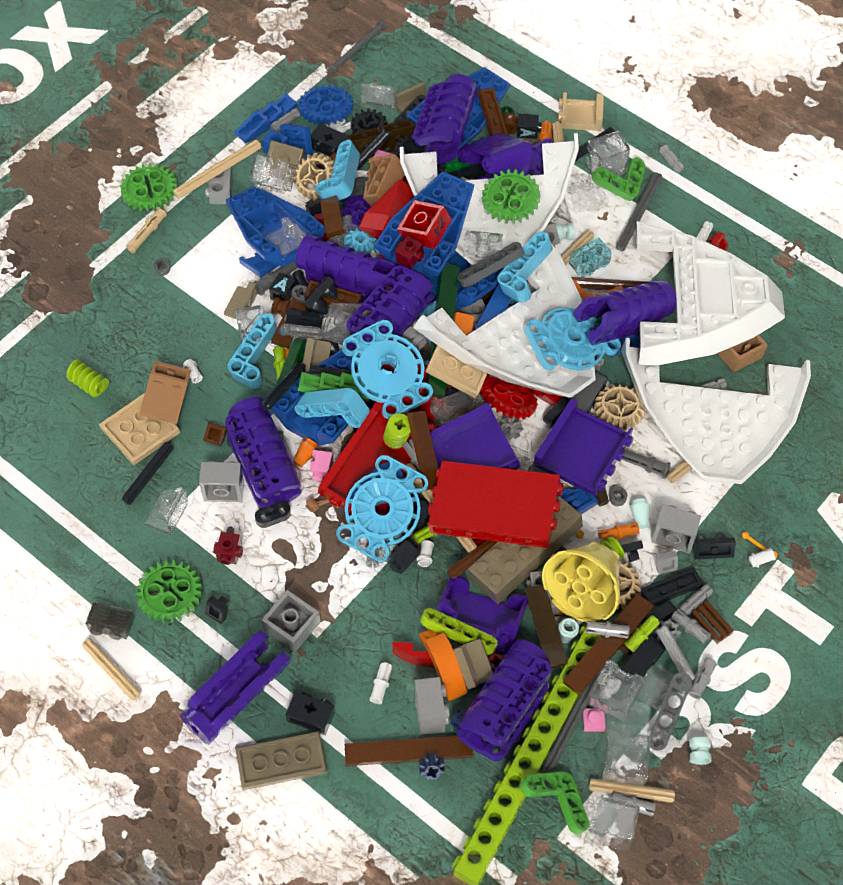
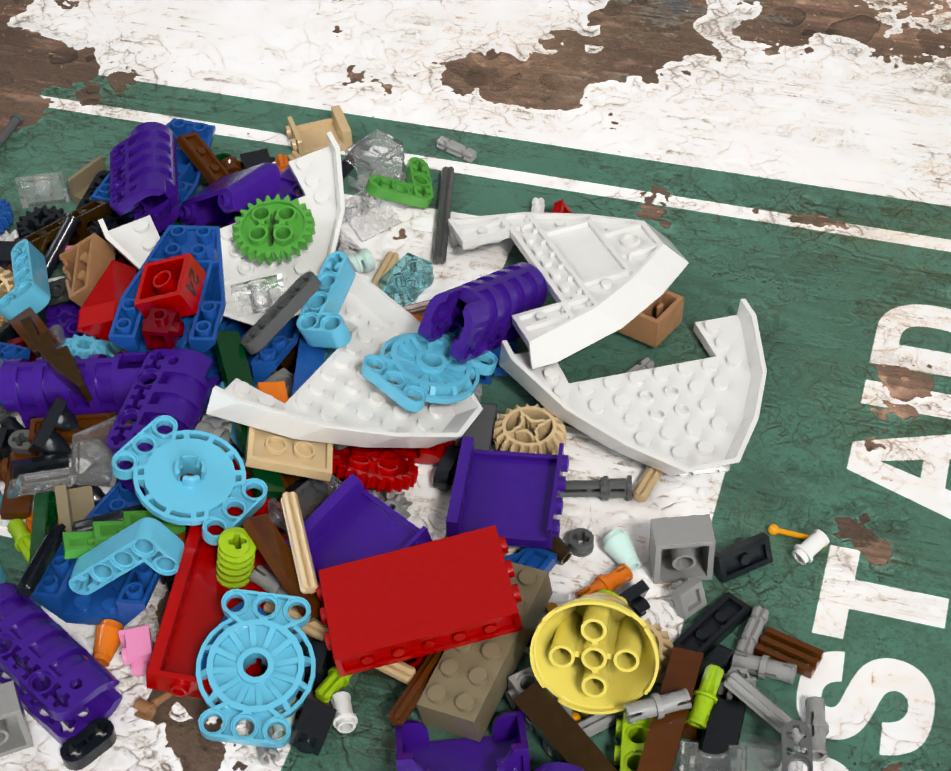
camera: 20 degrees left, 15 degrees down
light aqua cone [559,618,579,643] -> none
none -> dark brown slope [20,316,93,402]
none -> tan axle [281,491,318,594]

